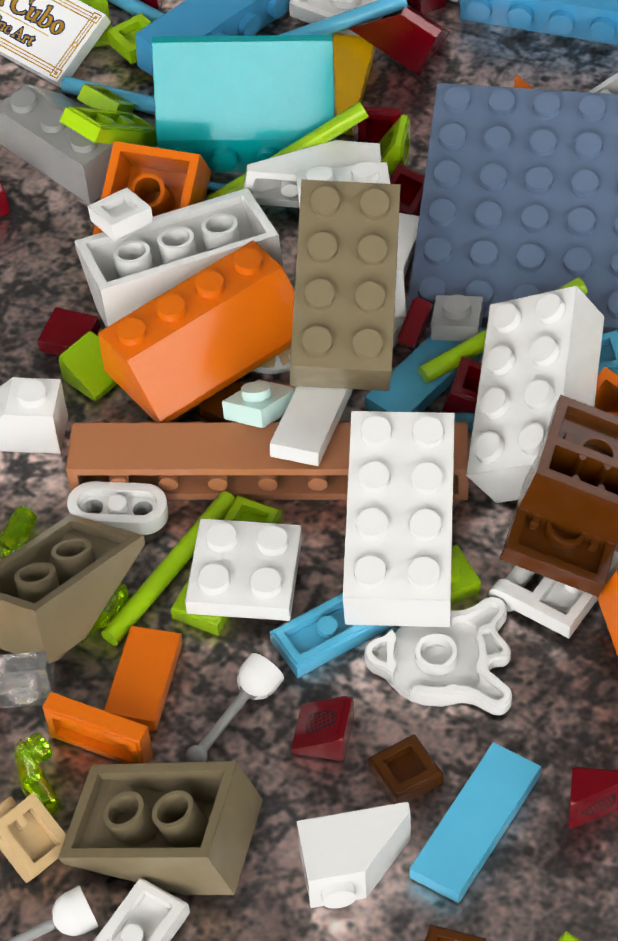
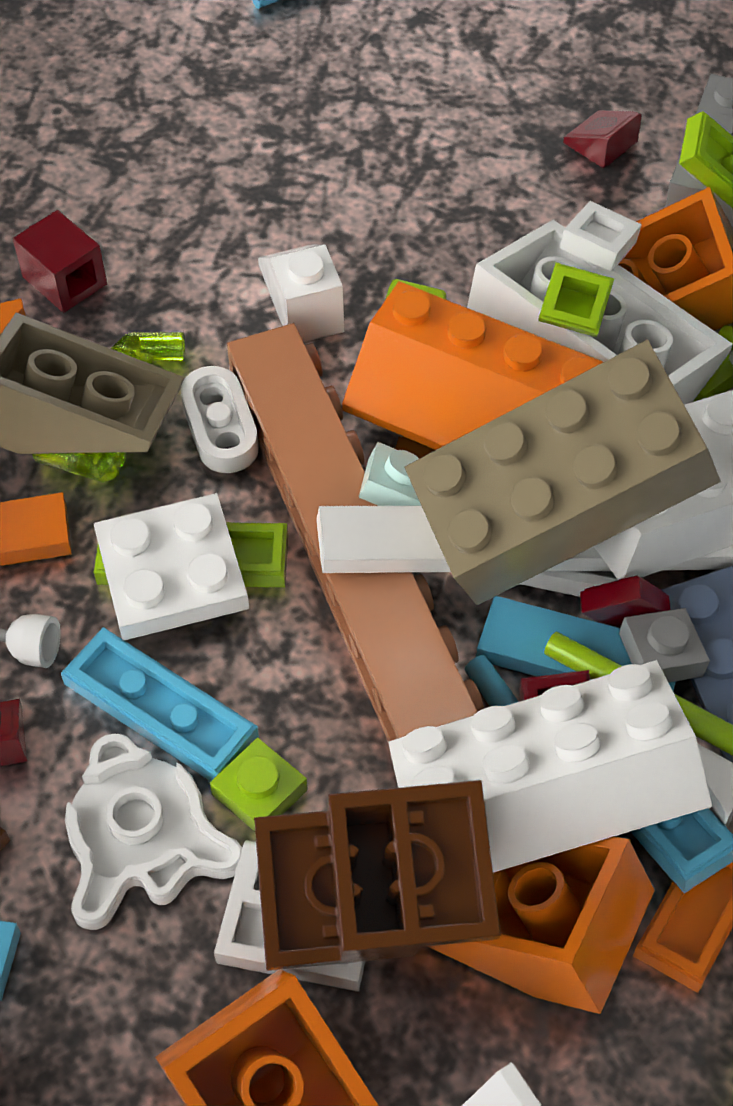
camera: 65 degrees right, 5 degrees up
dark red tile [37,307,100,356] -> none
lime bar [101,491,235,646] -> none
white brick [343,411,455,627] -> none
none -> lime slope [538,262,614,337]

